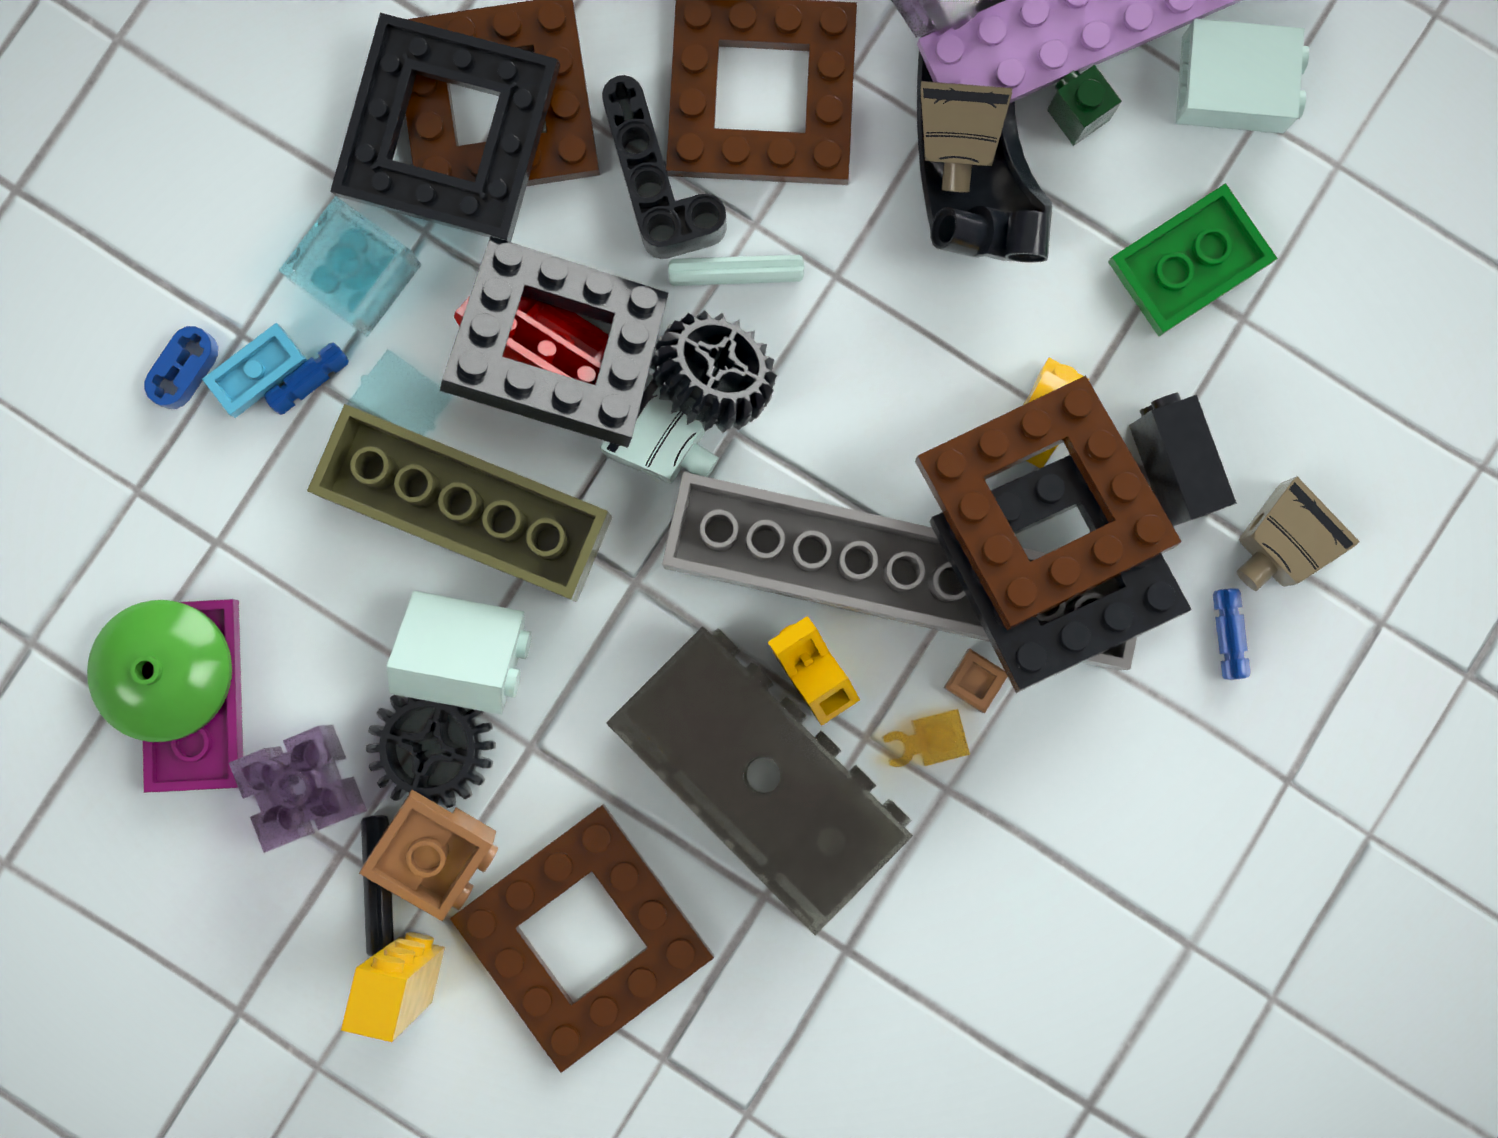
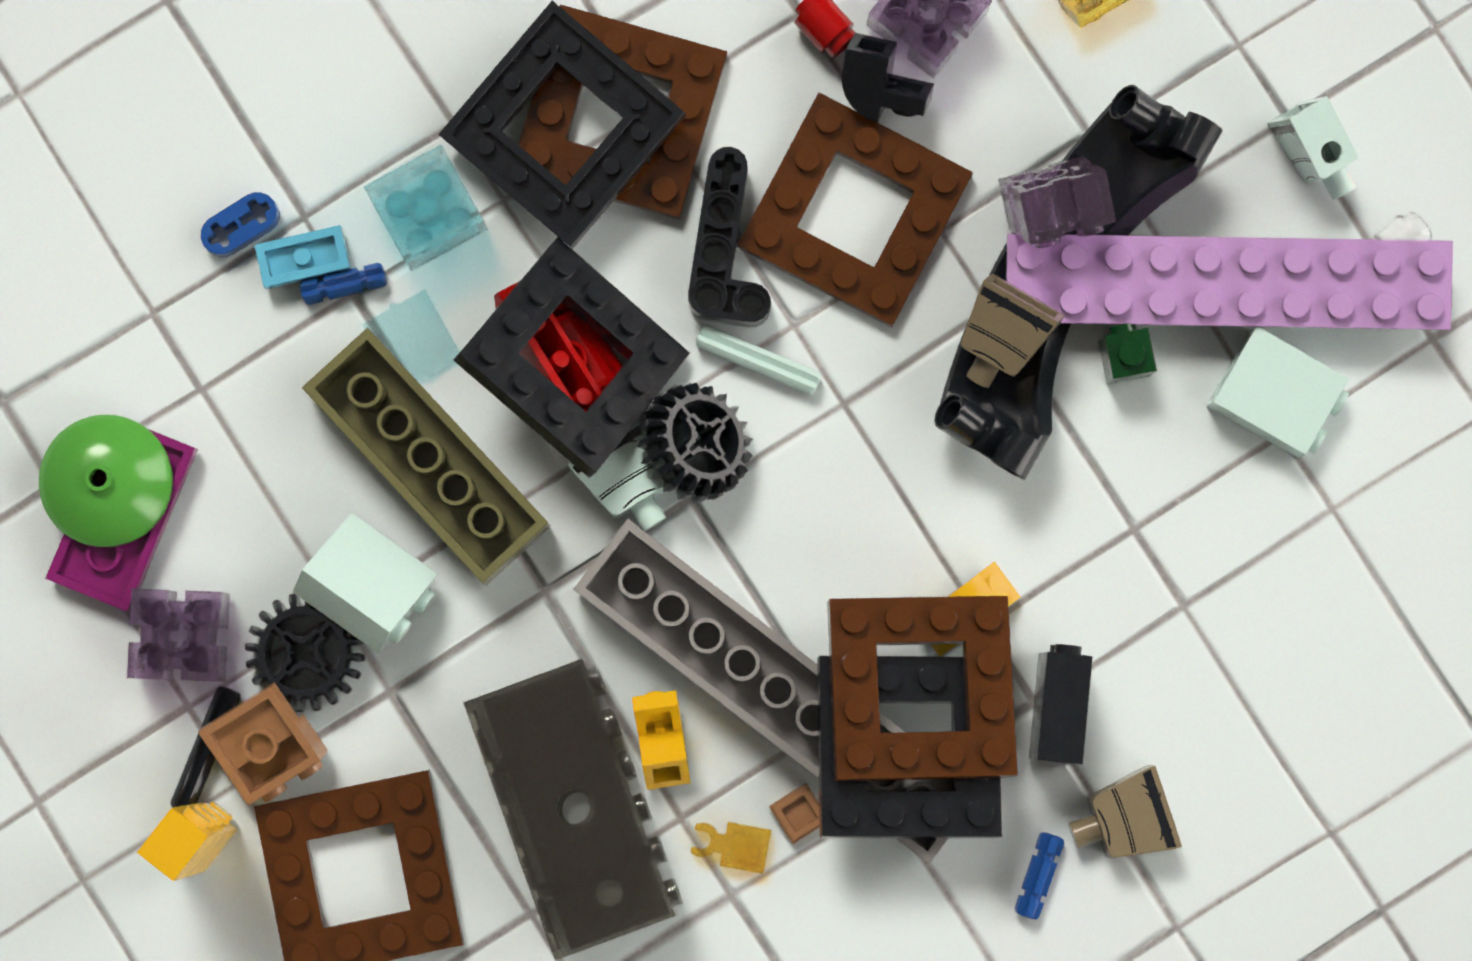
camera: 25 degrees right, 0 degrees up
green plate [1108,183,1278,337] -> none

